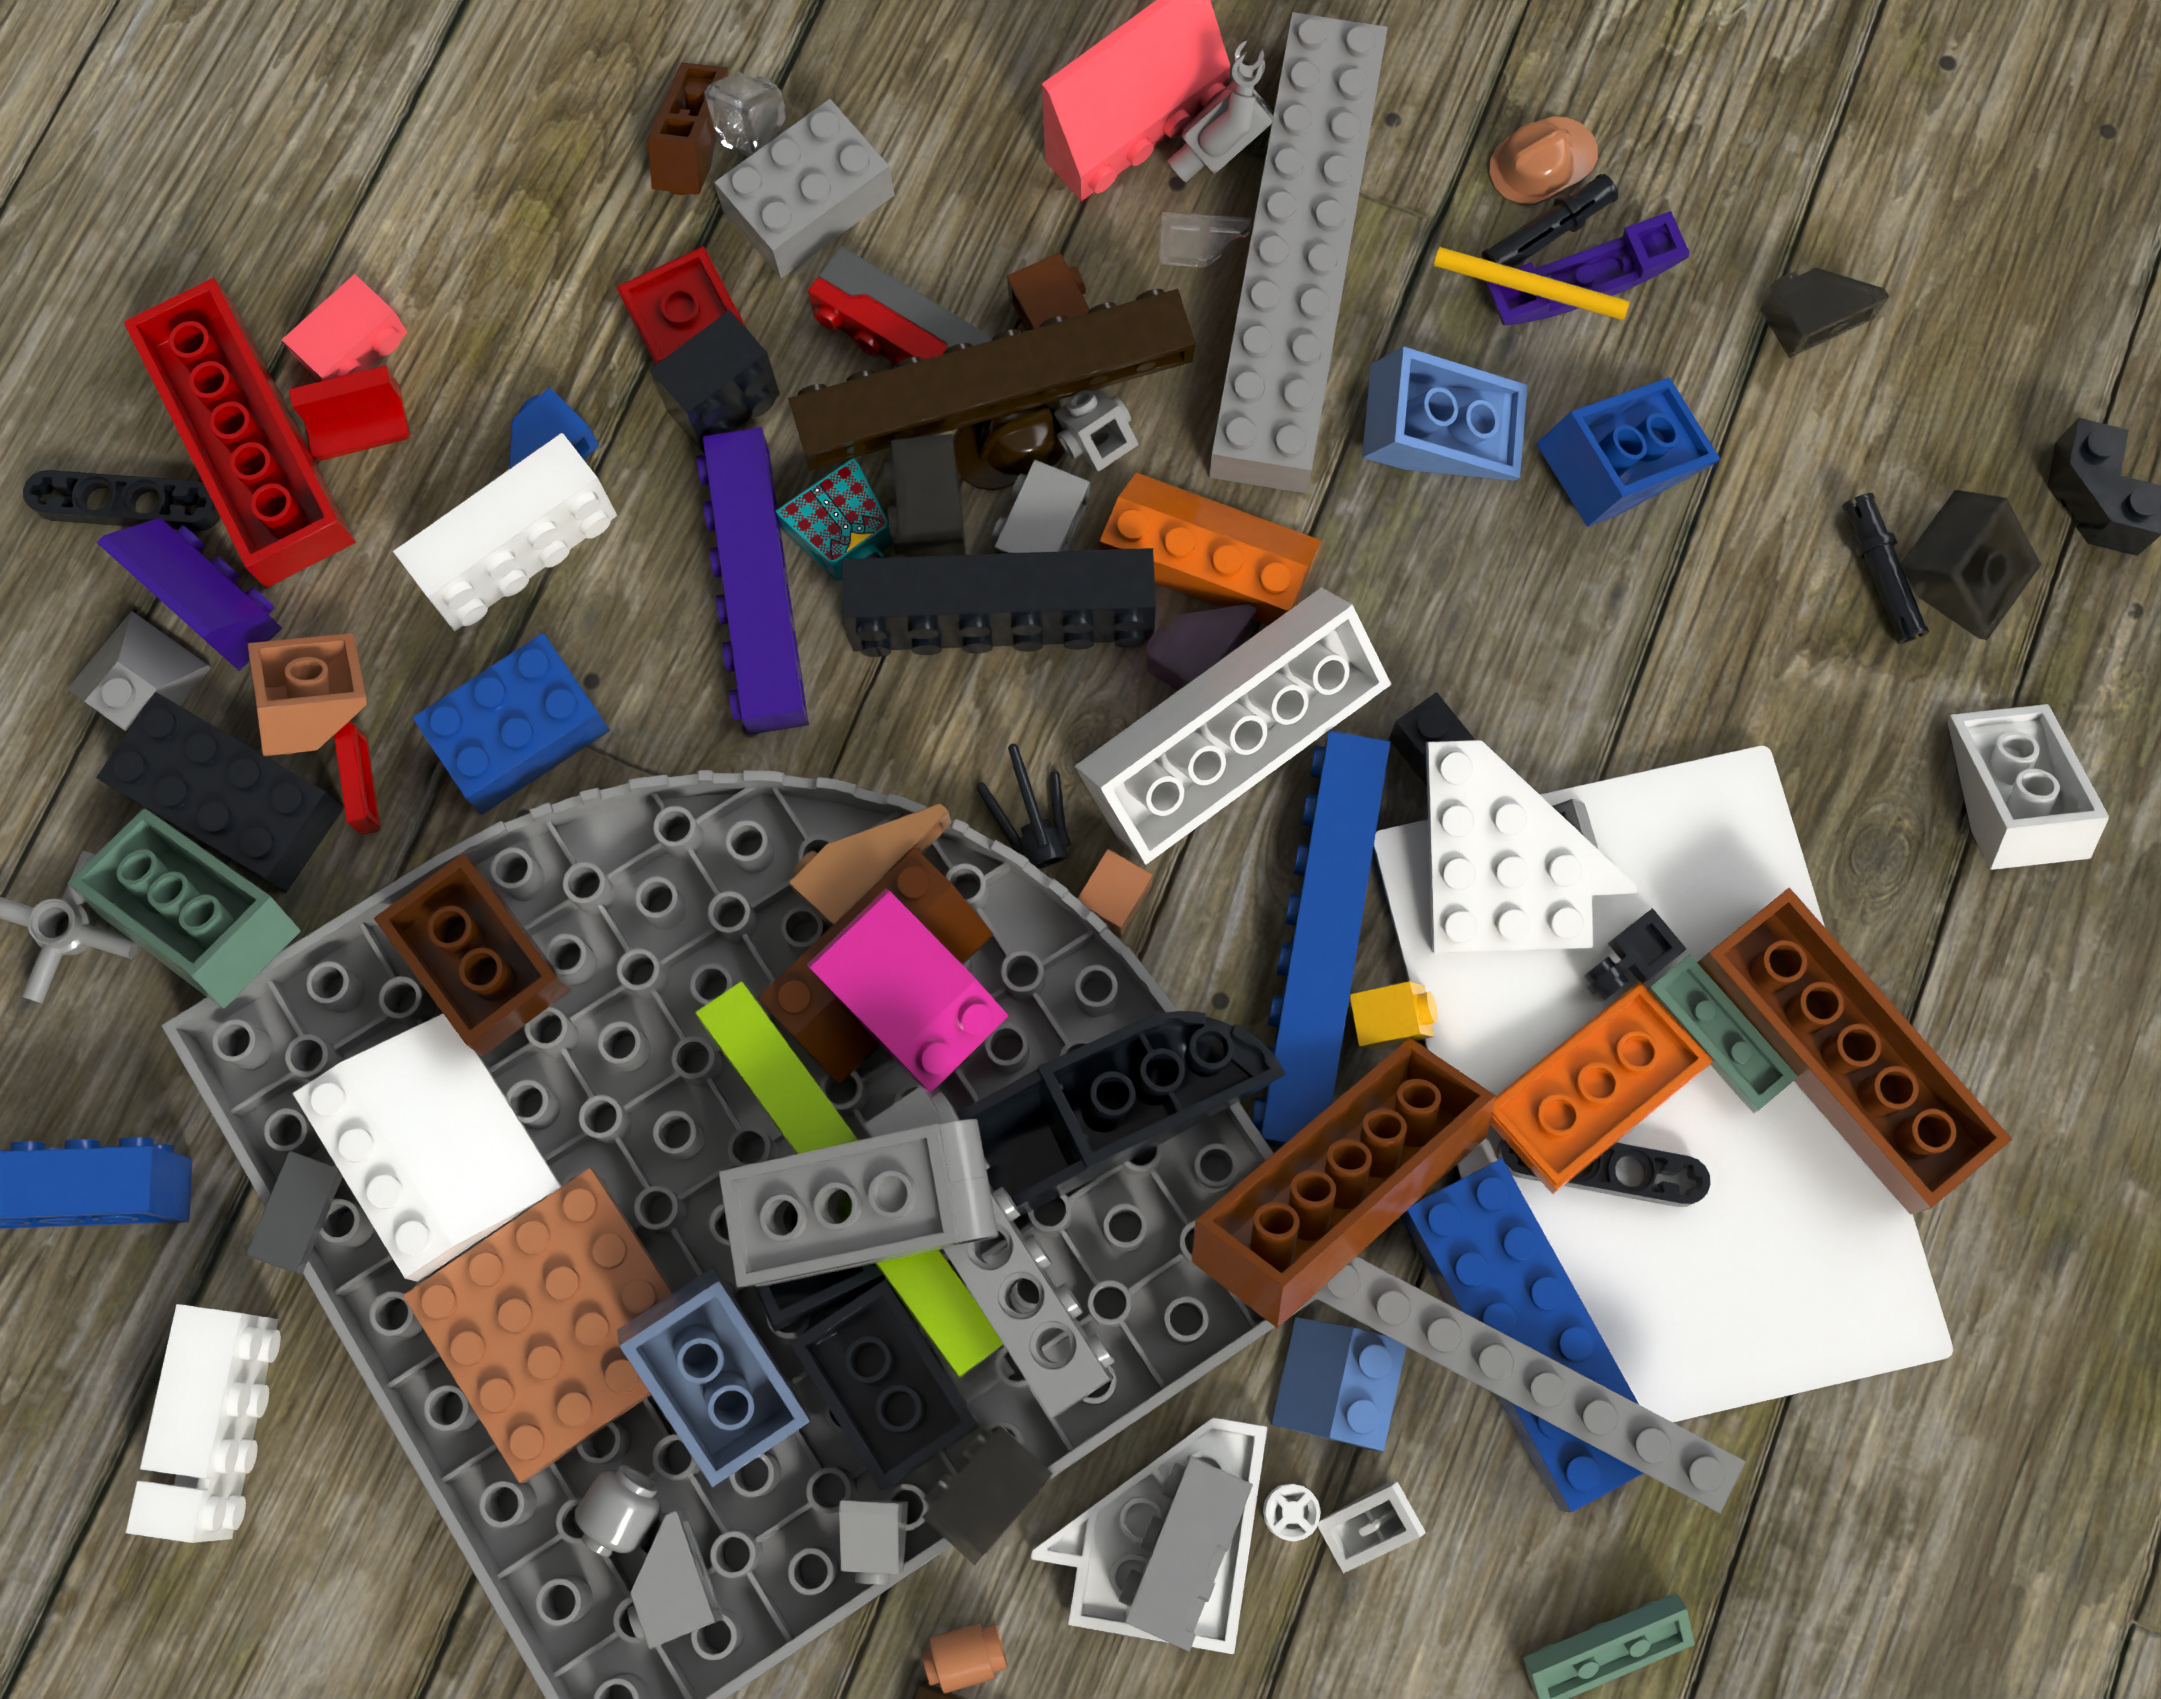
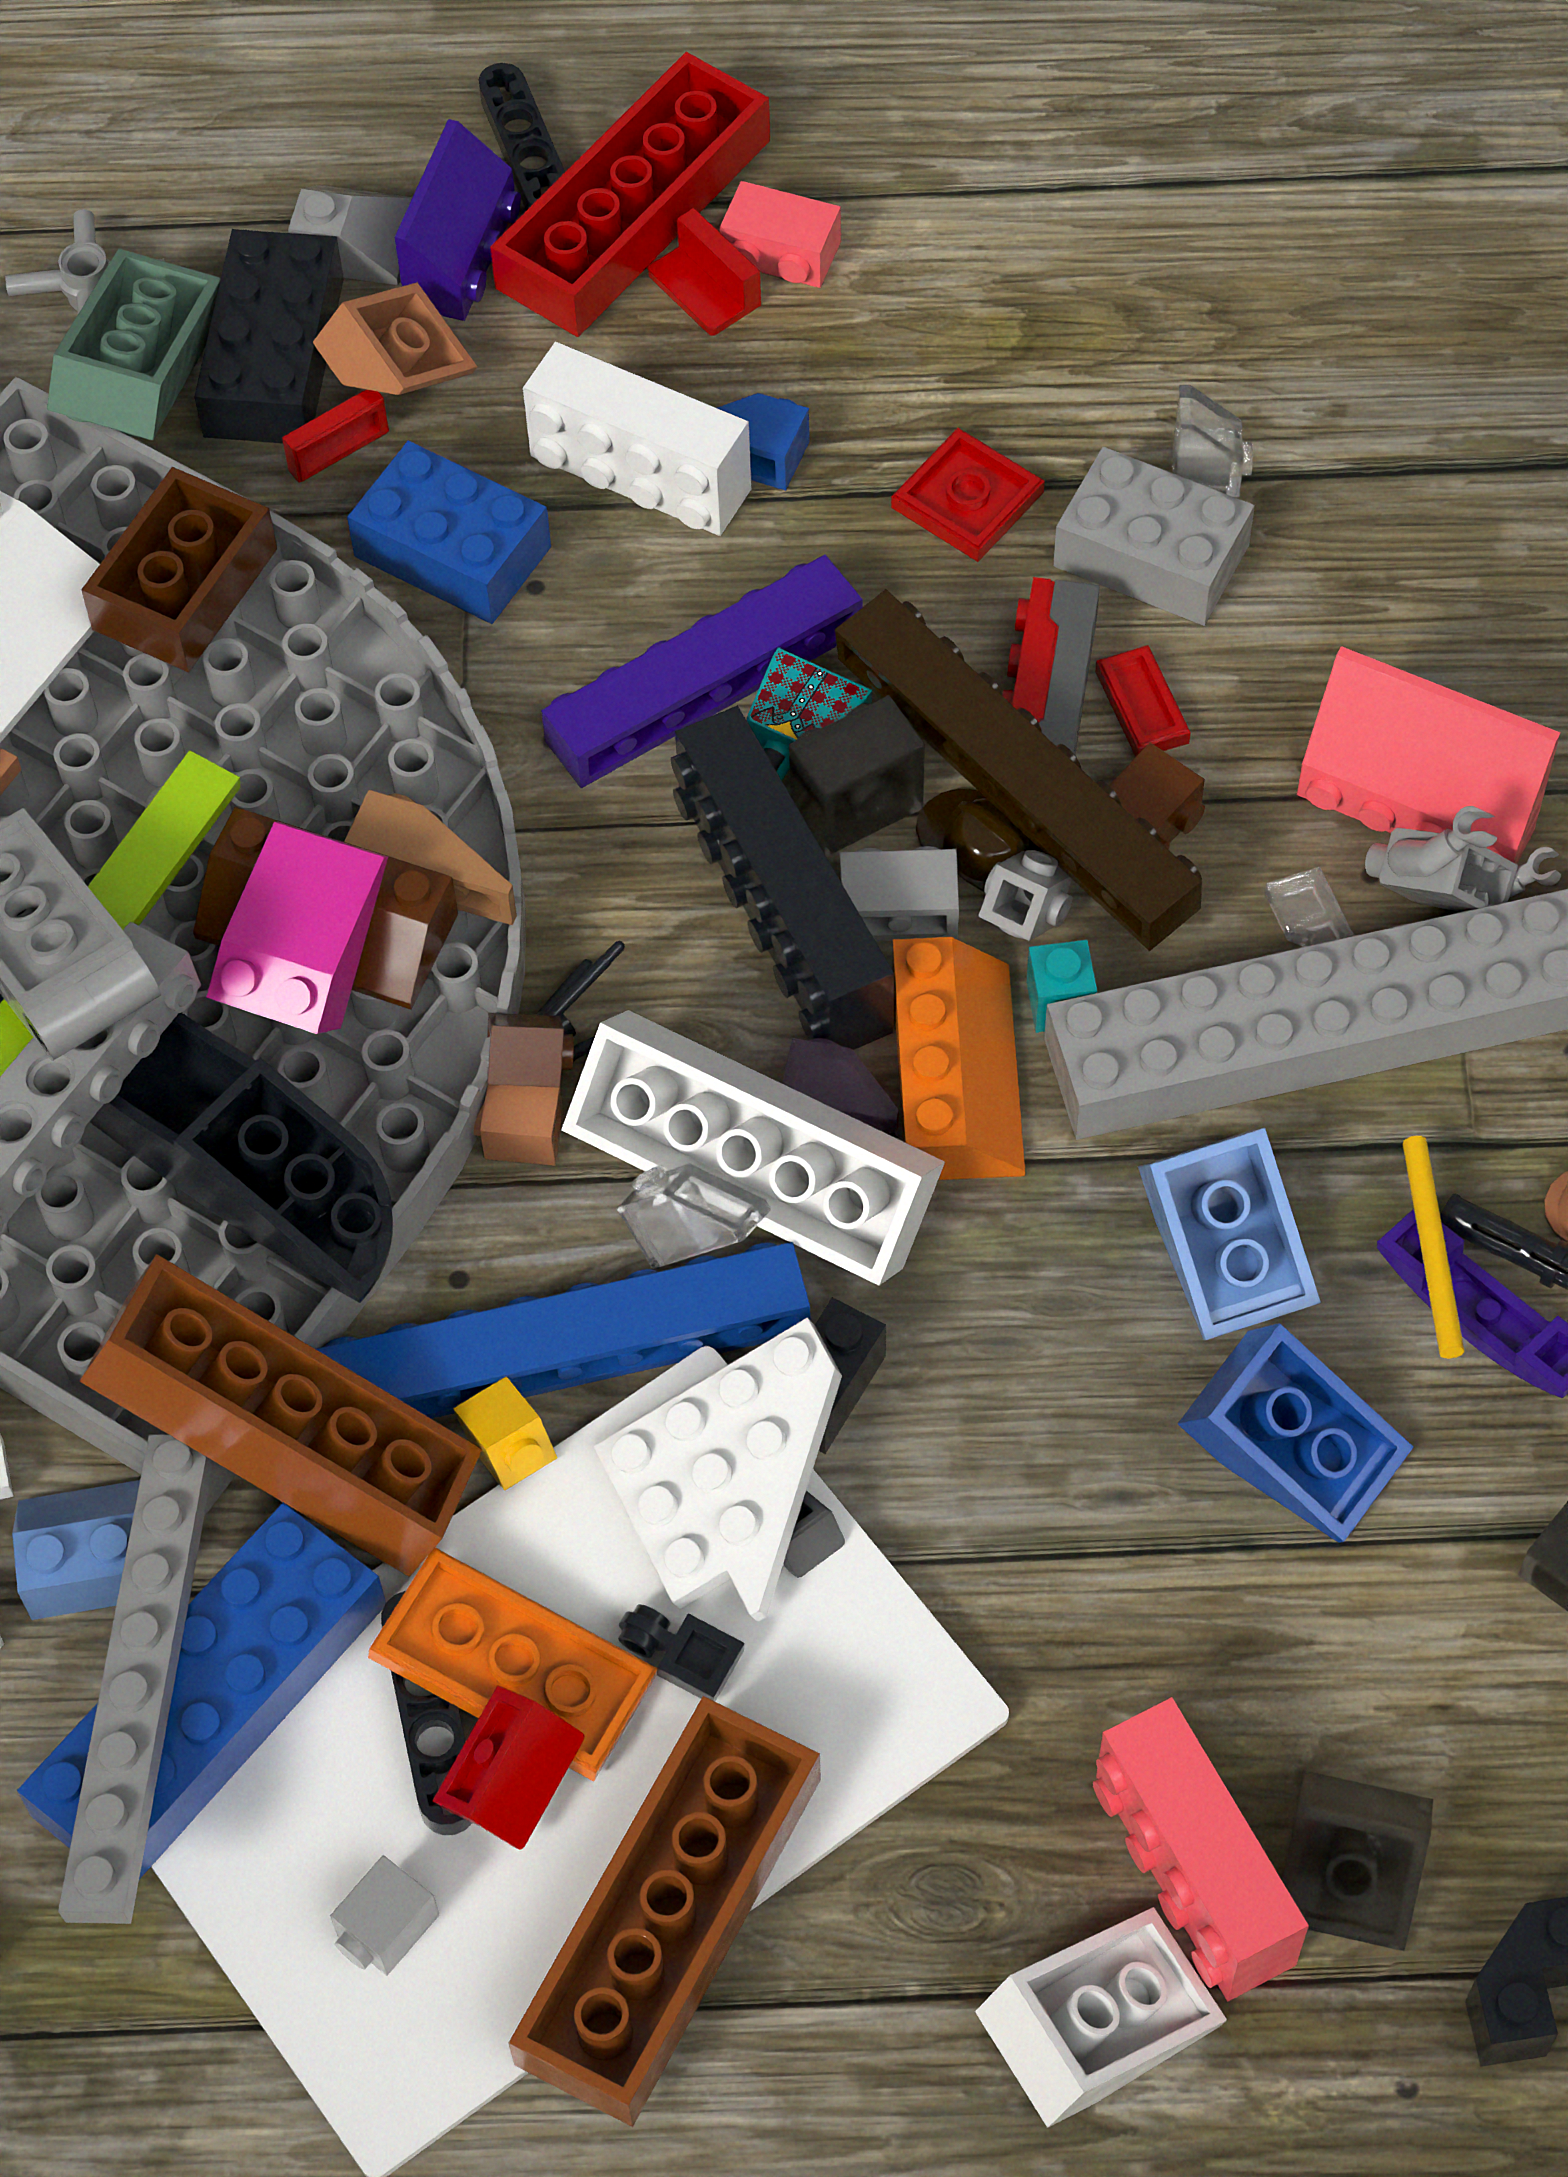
camera: 65 degrees right, 15 degrees down
reddish brown slope [647,62,729,195] -> none
black brick [650,310,780,453] -> none
sand green plate [1648,954,1798,1113] -> none
black pin [1842,493,1930,644] -> none
none -> light grey brick [330,1855,439,1976]
none -> red panel [432,1685,585,1850]
none -> reddish brown brick [487,1013,574,1088]
none -> clear slope [616,1163,771,1269]
none -> teal brick [1026,940,1097,1033]
none -> coral brick [1093,1697,1309,2002]
none -> red tile [1095,645,1191,757]

